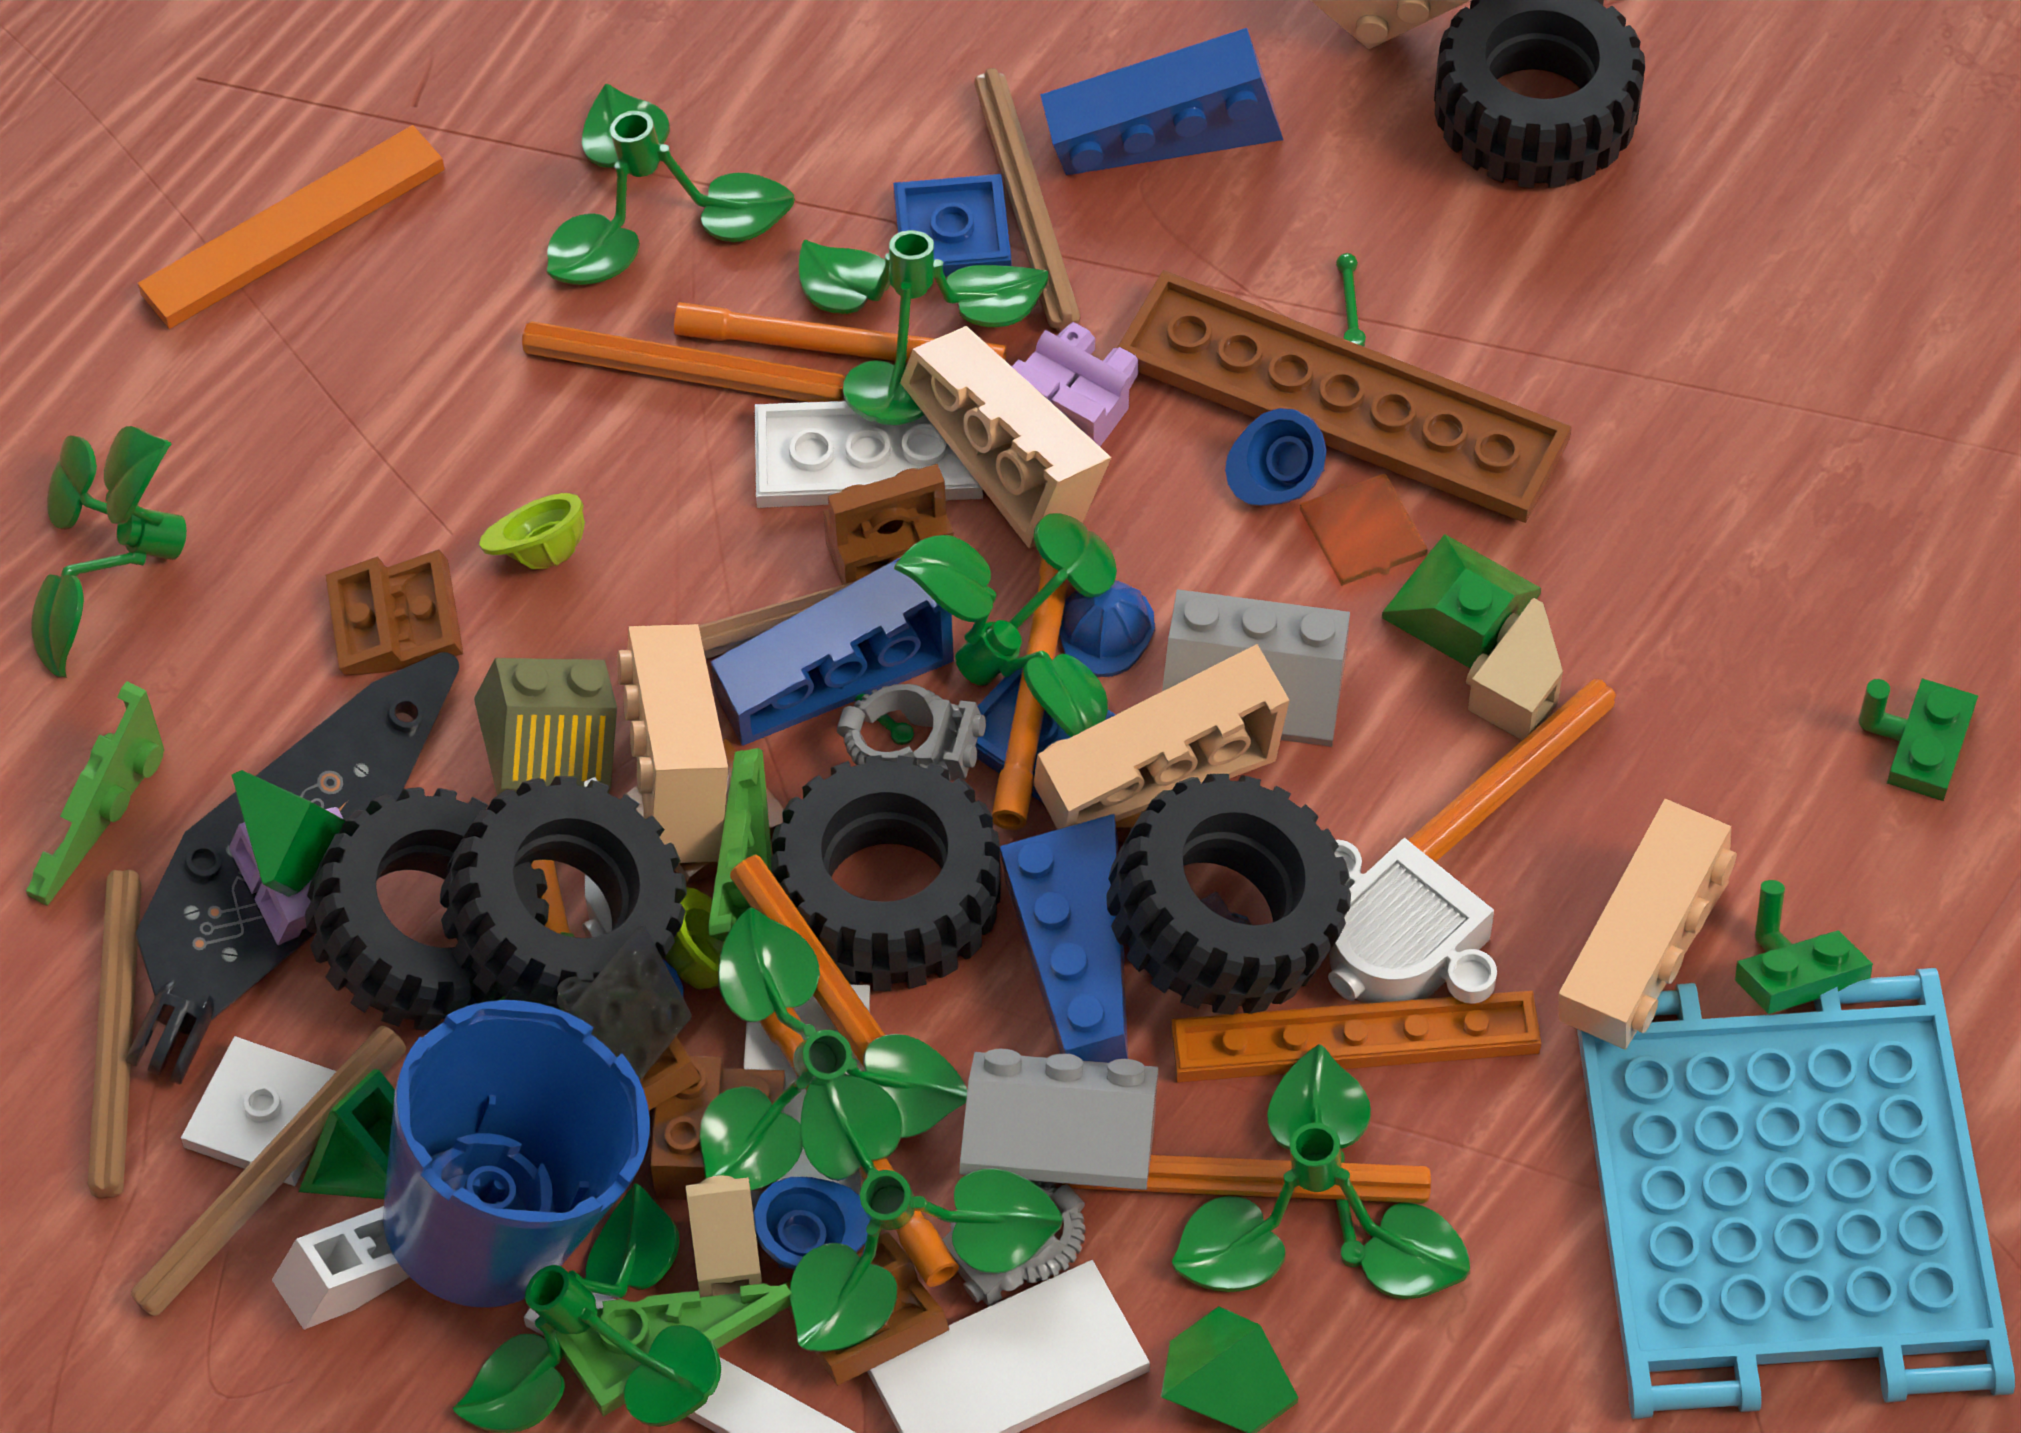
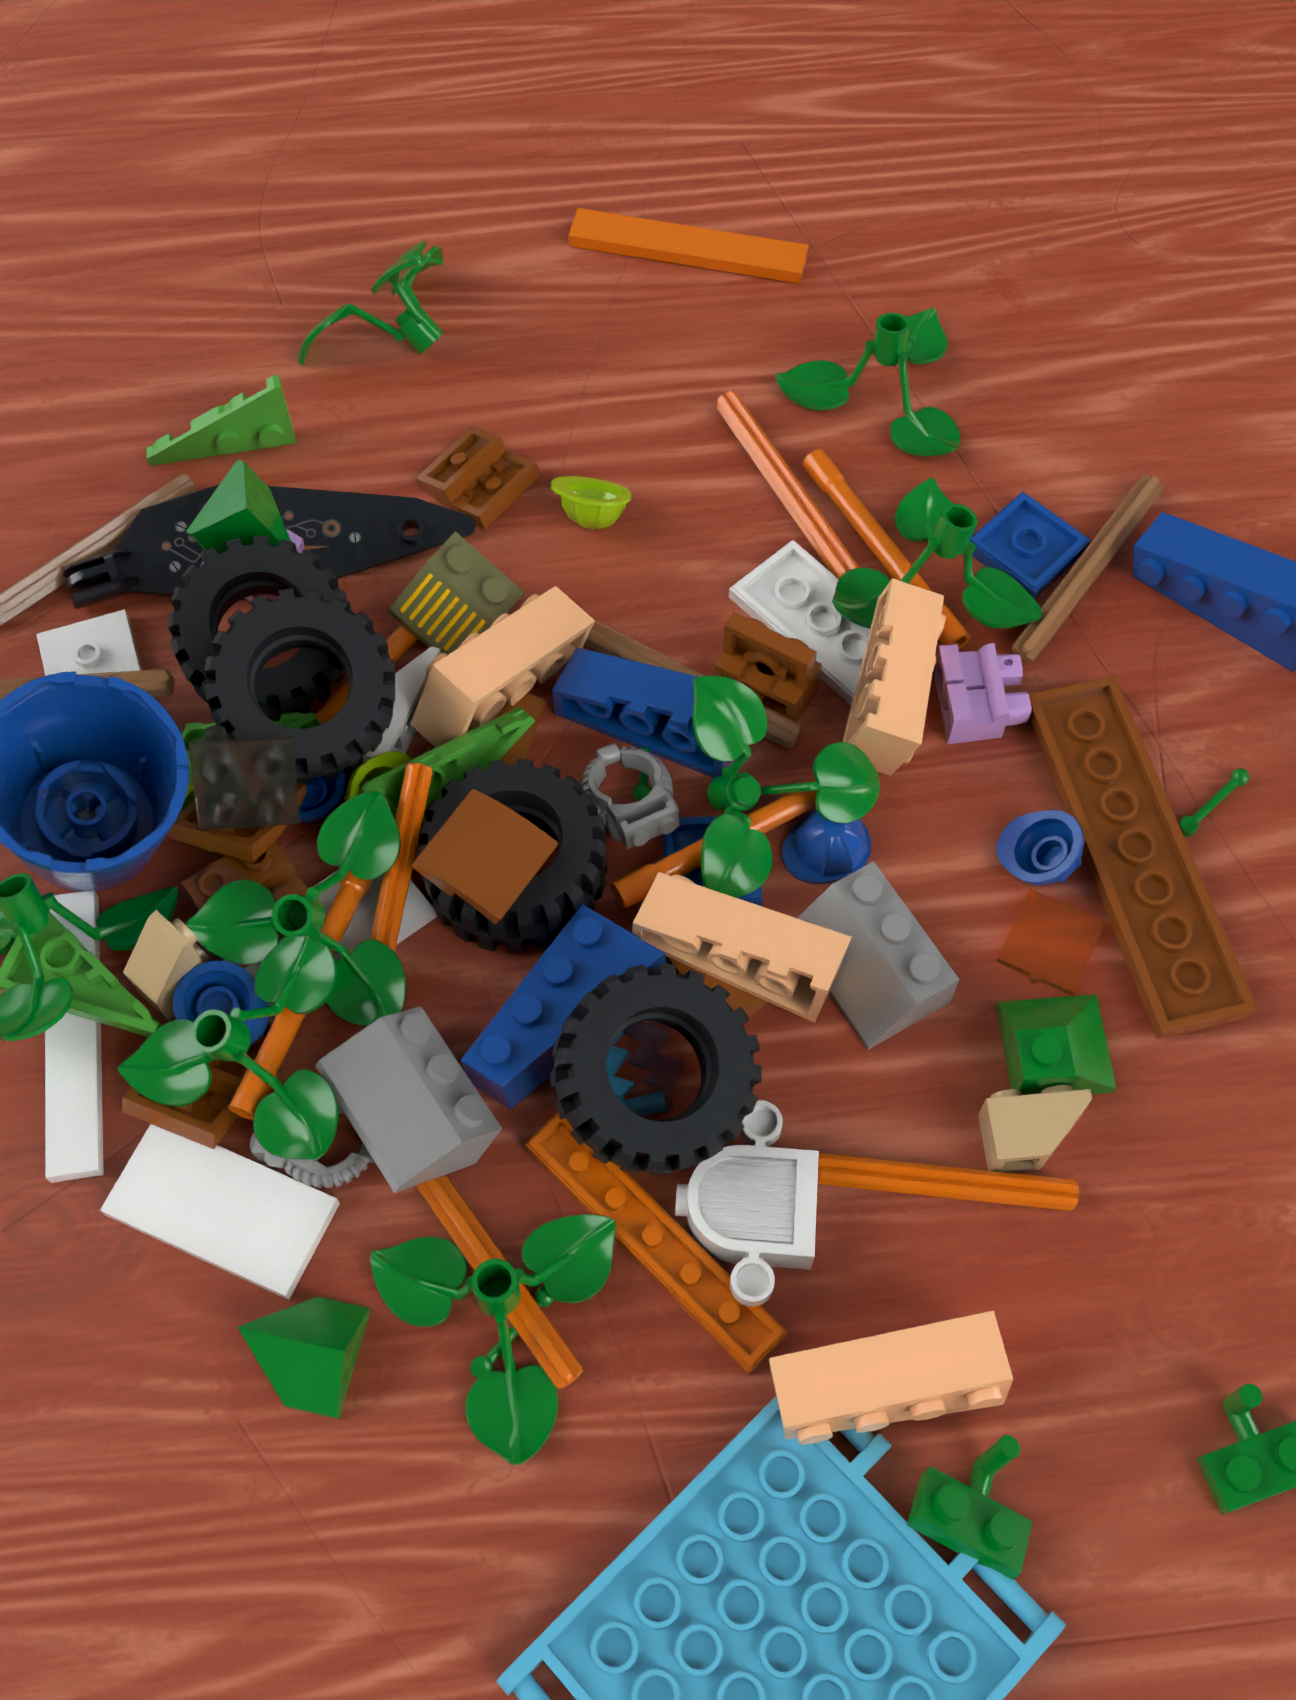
camera: 50 degrees right, 5 degrees up
none -> dark orange slope [411,789,559,925]

